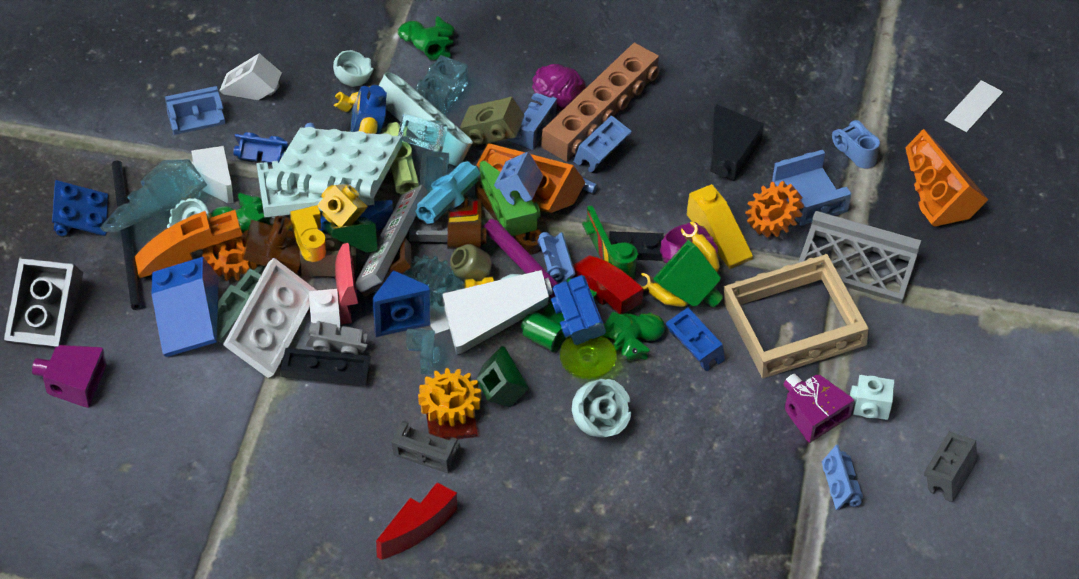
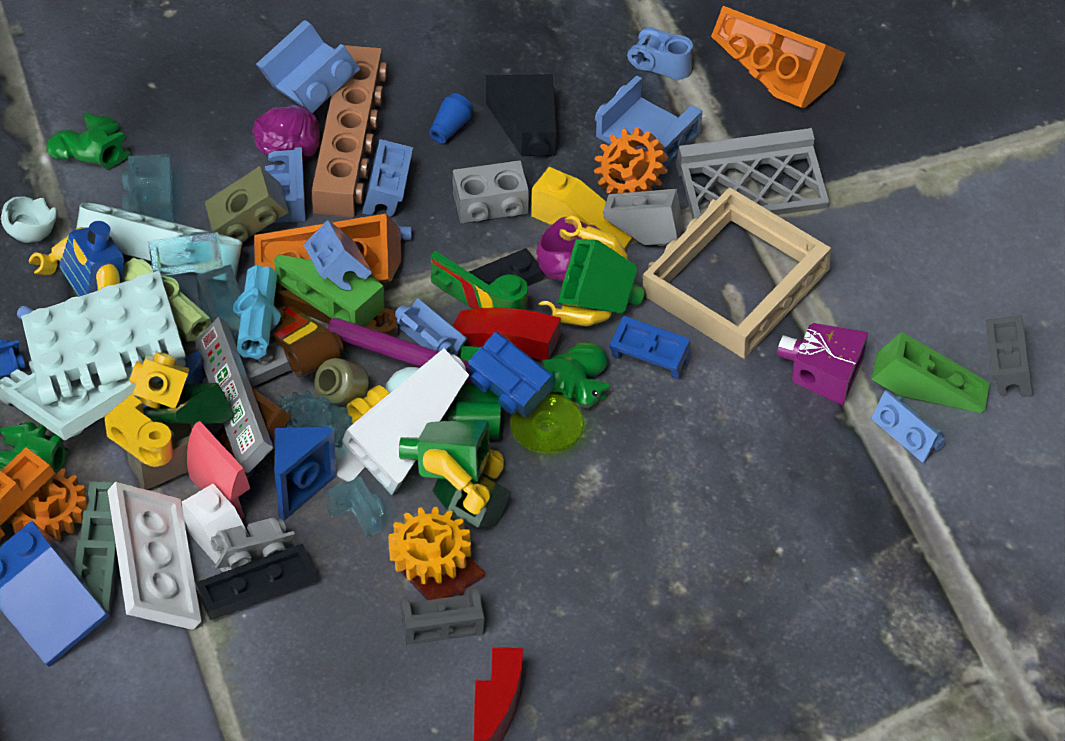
camera: 30 degrees left, 0 degrees up
reddish brown tile [243,216,300,275] -> none
light aqua cylinder [572,379,631,438] -> none
light aqua brick [850,375,894,420] -> none
none -> medium blue panel [256,20,360,113]
none -> green torso [399,420,504,514]
none -> blue cone [429,93,473,144]
none -> light grey brick [453,161,529,223]
none -> light grey slope [603,189,684,246]
none -> bright green slope [871,332,990,413]

